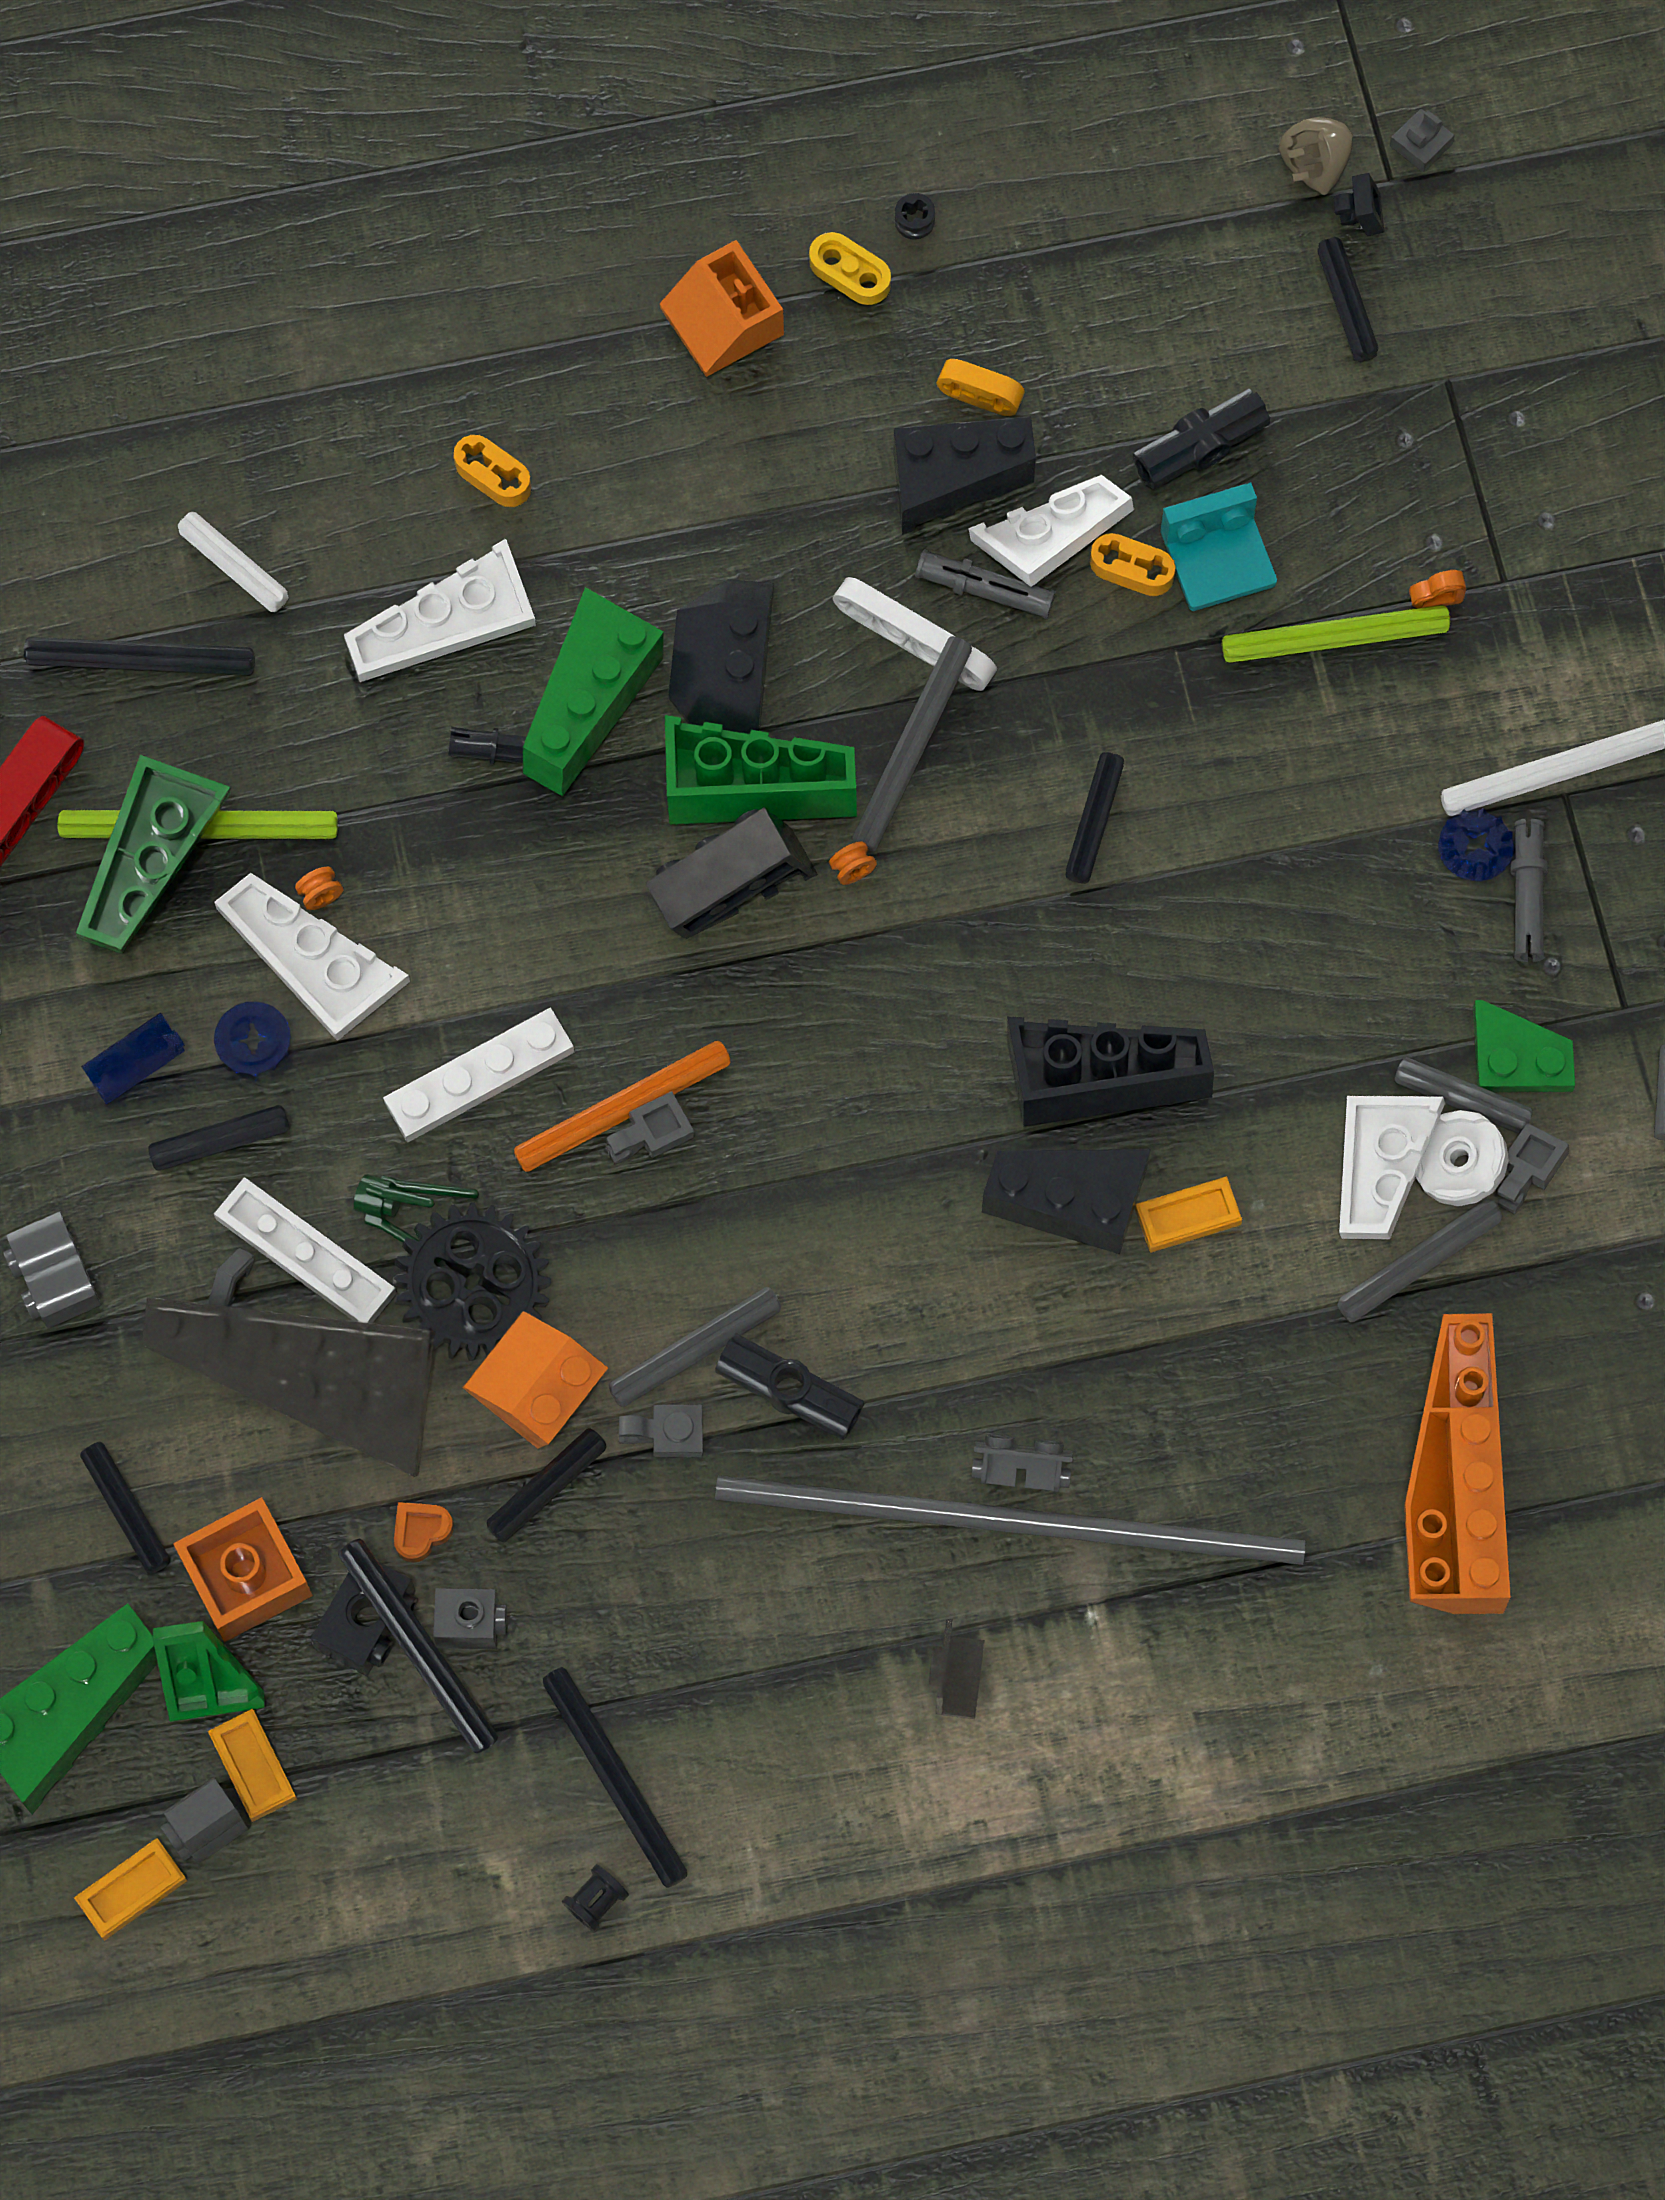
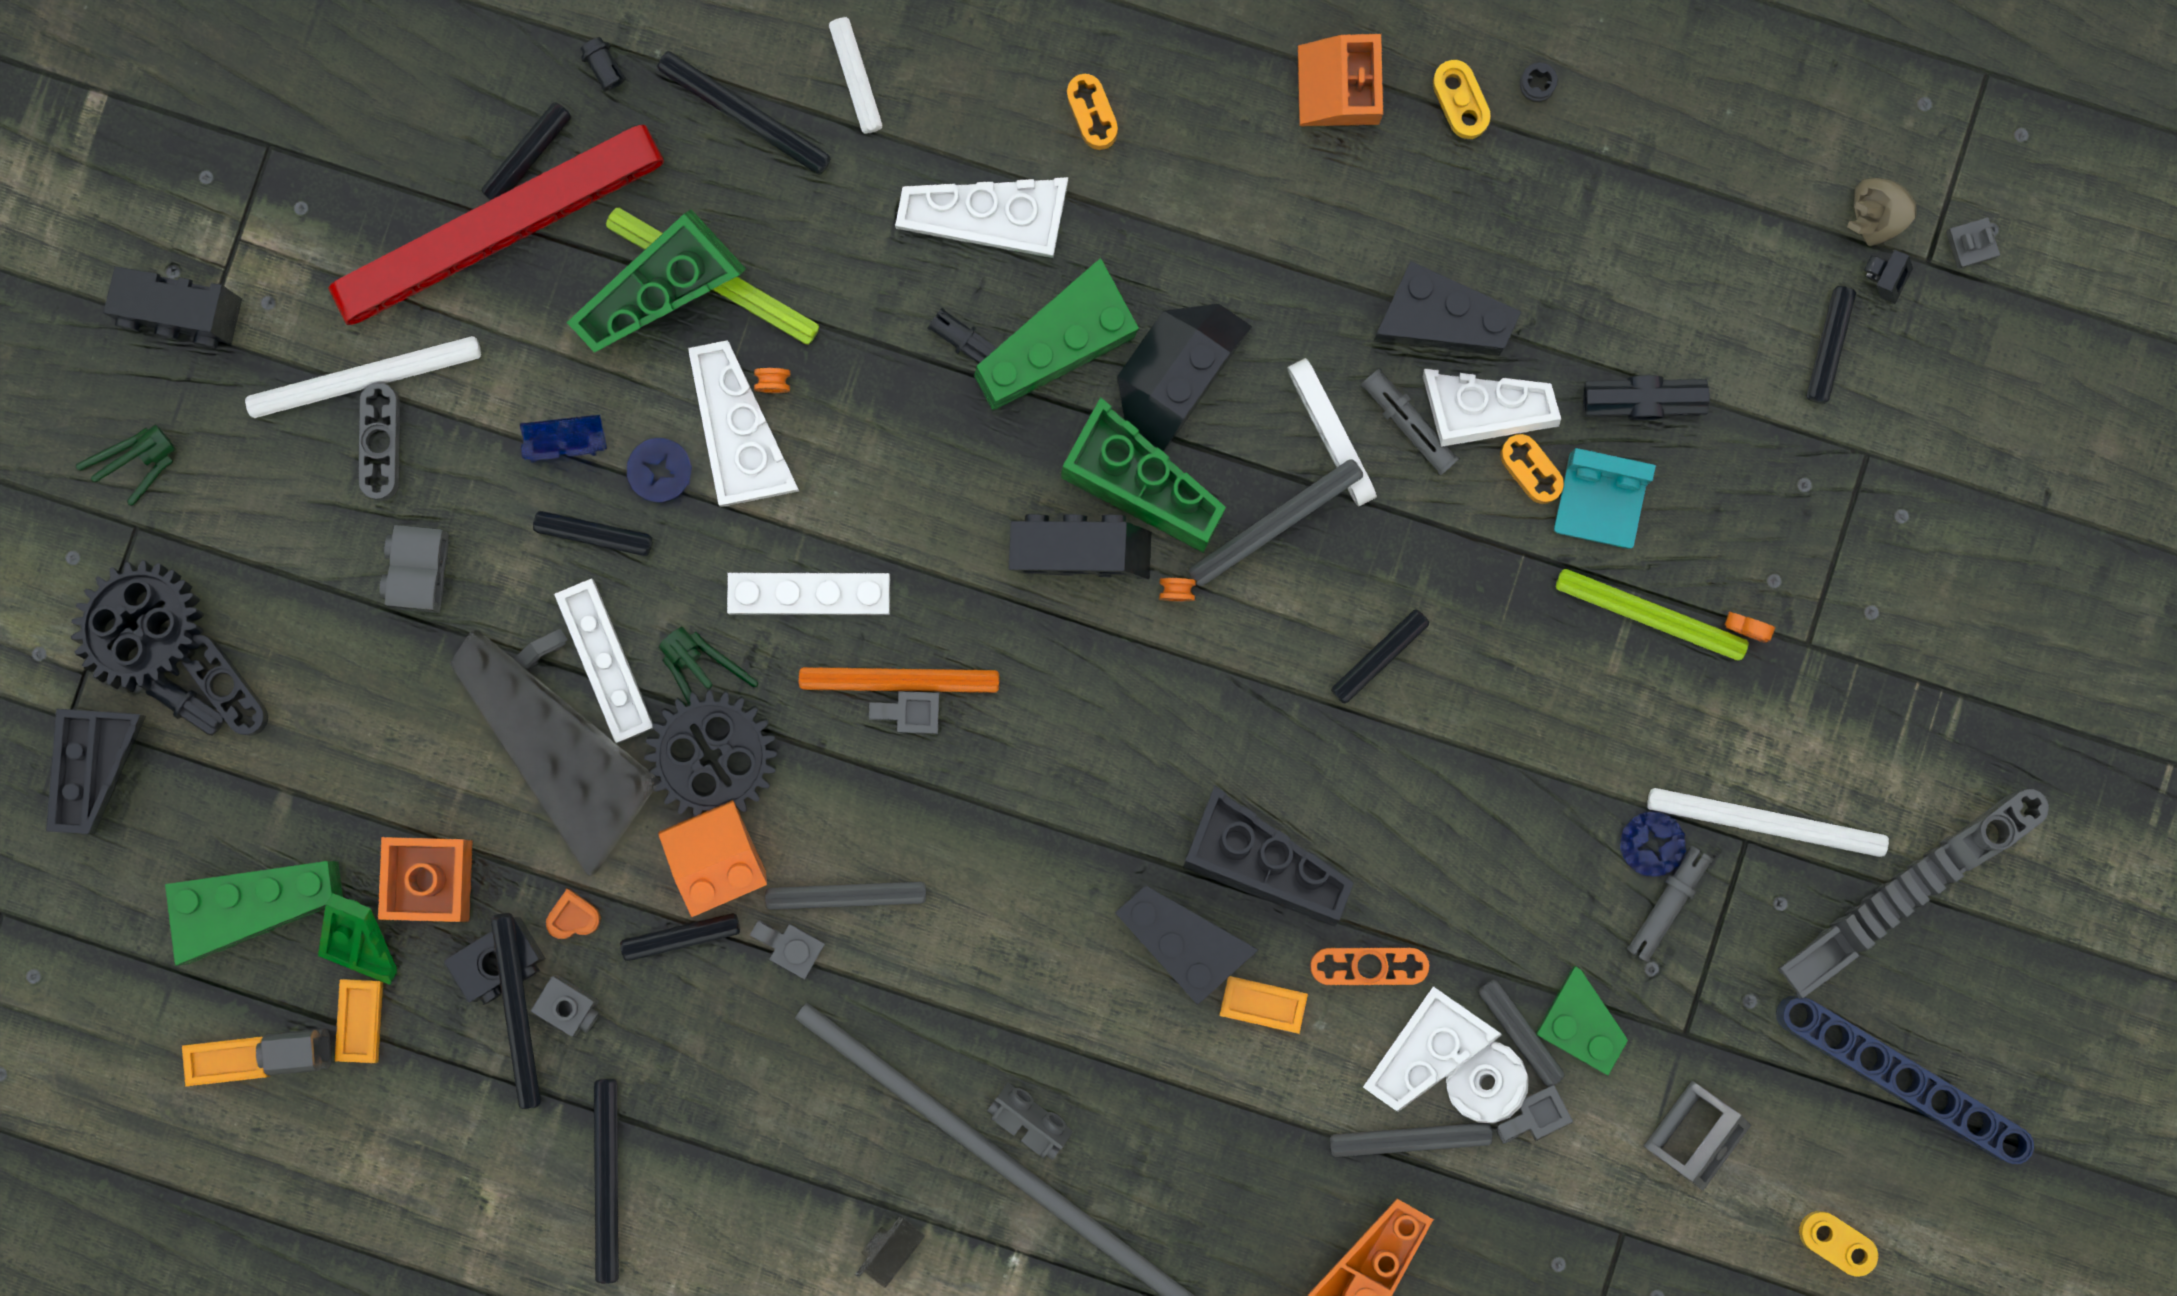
camera: 35 degrees right, 15 degrees up
black axle [80,1442,170,1574] -> none
black bush [562,1864,629,1933] -> none
black piece [715,1333,864,1440] -> none
light orange beam [936,359,1025,416] -> none
none -> orange beam [1310,948,1429,985]

